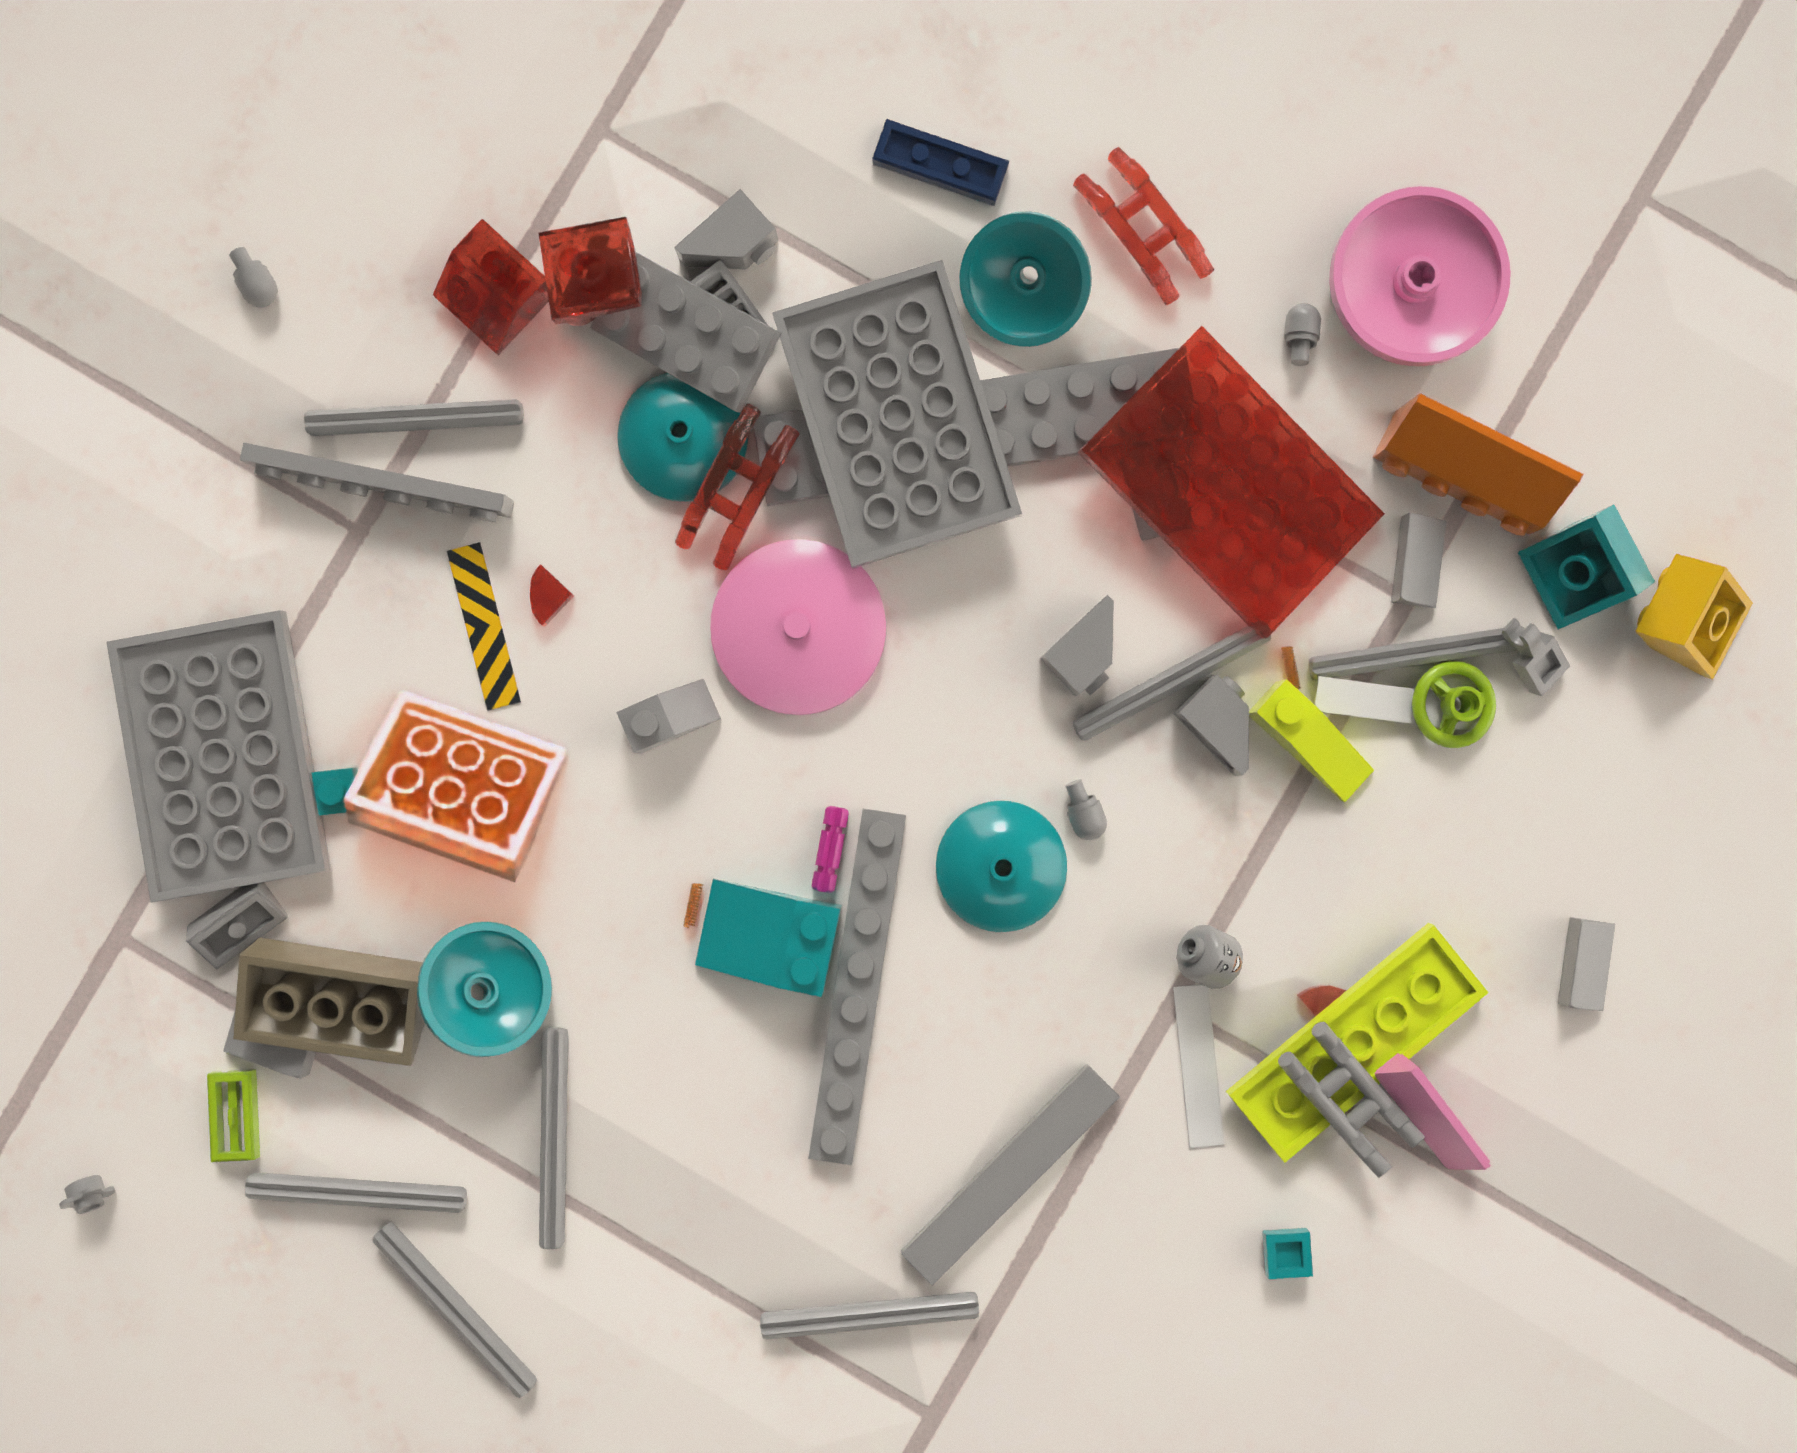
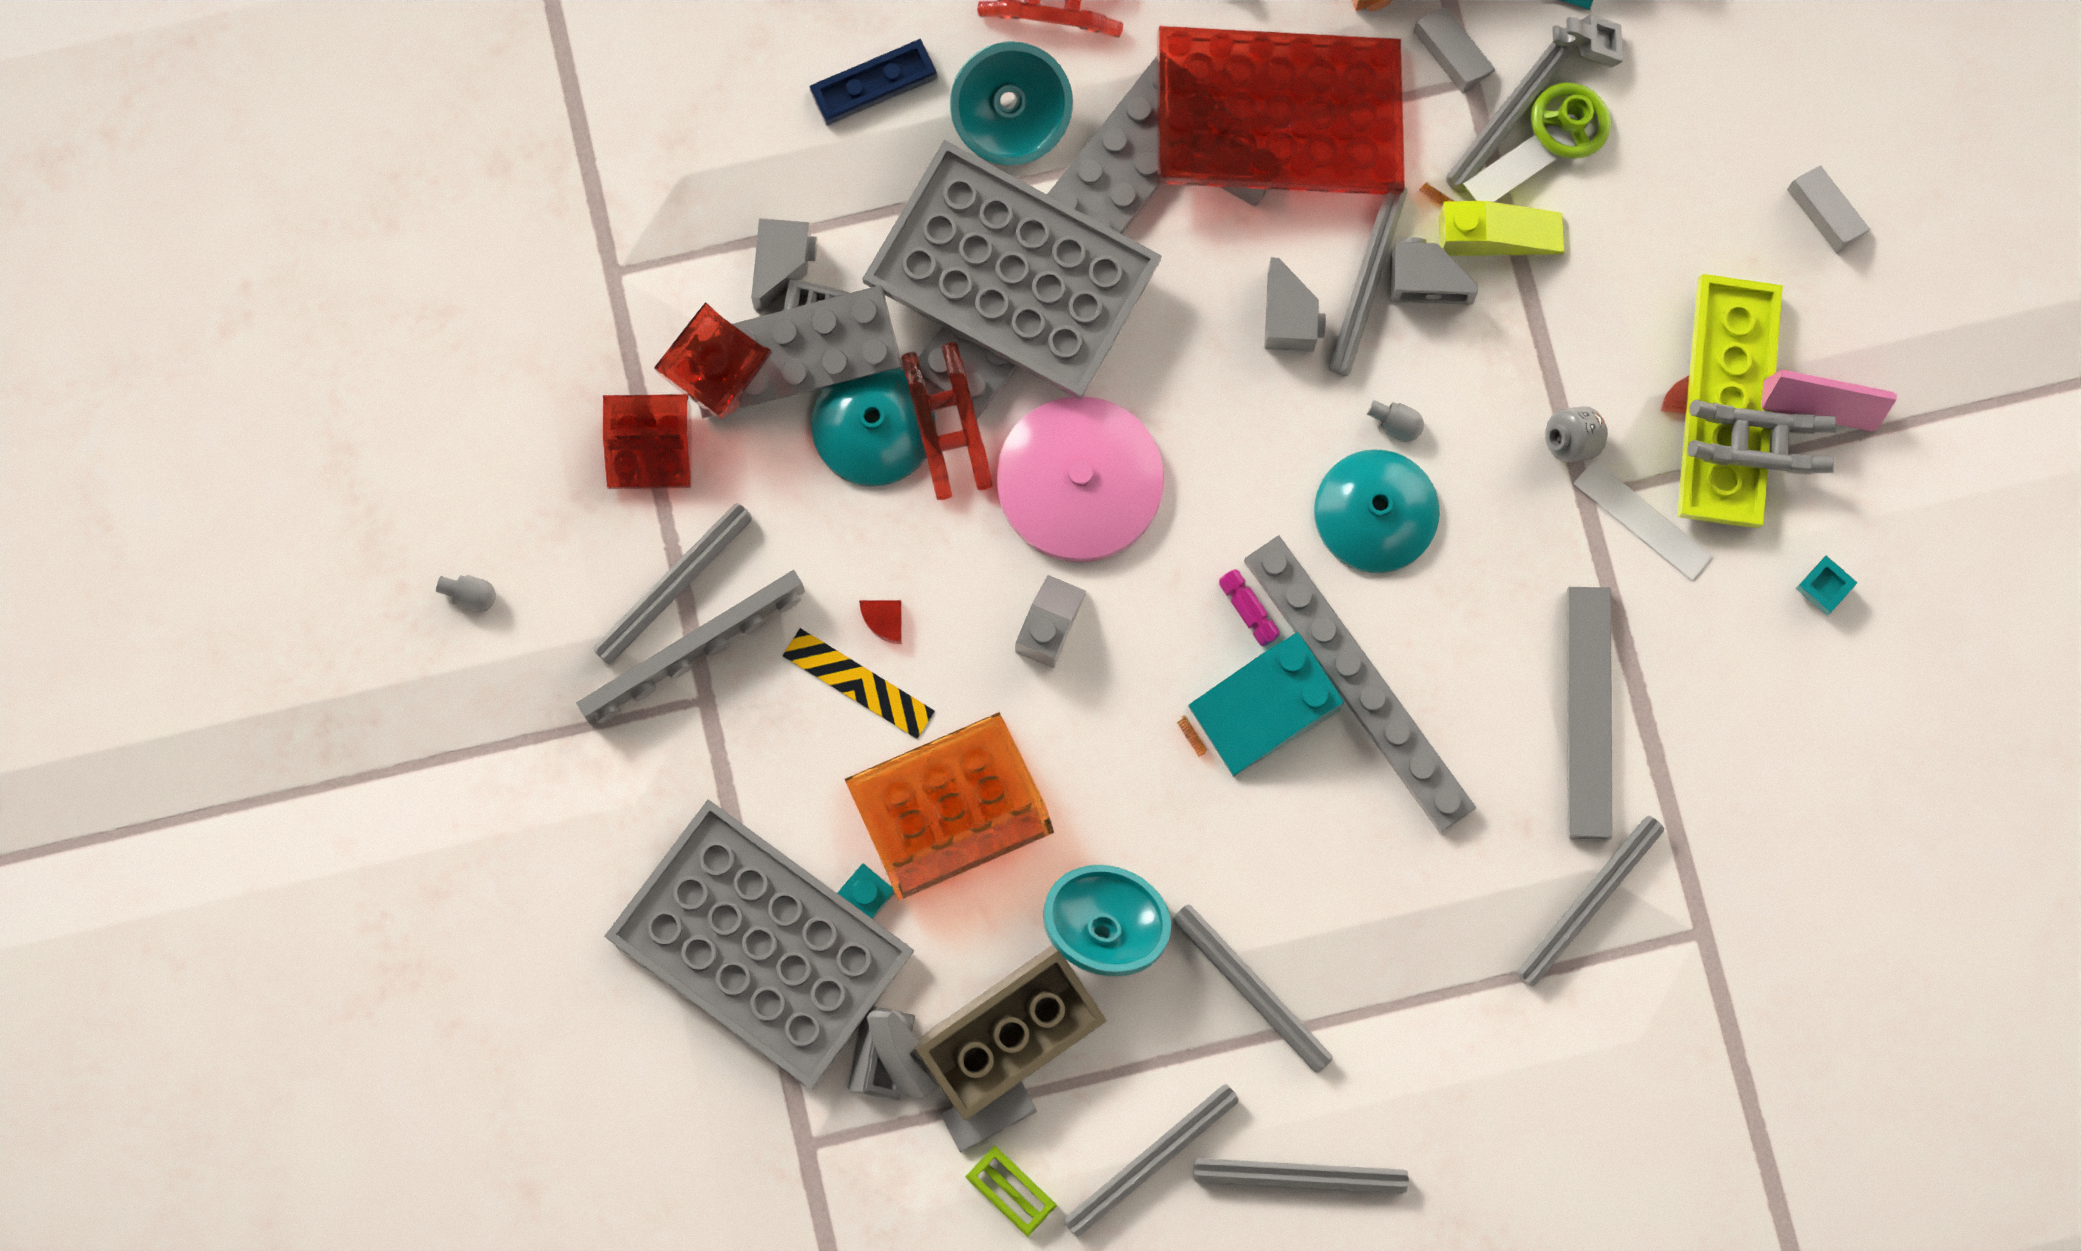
camera: 45 degrees left, 10 degrees down
none -> light grey slope [867,1011,936,1097]

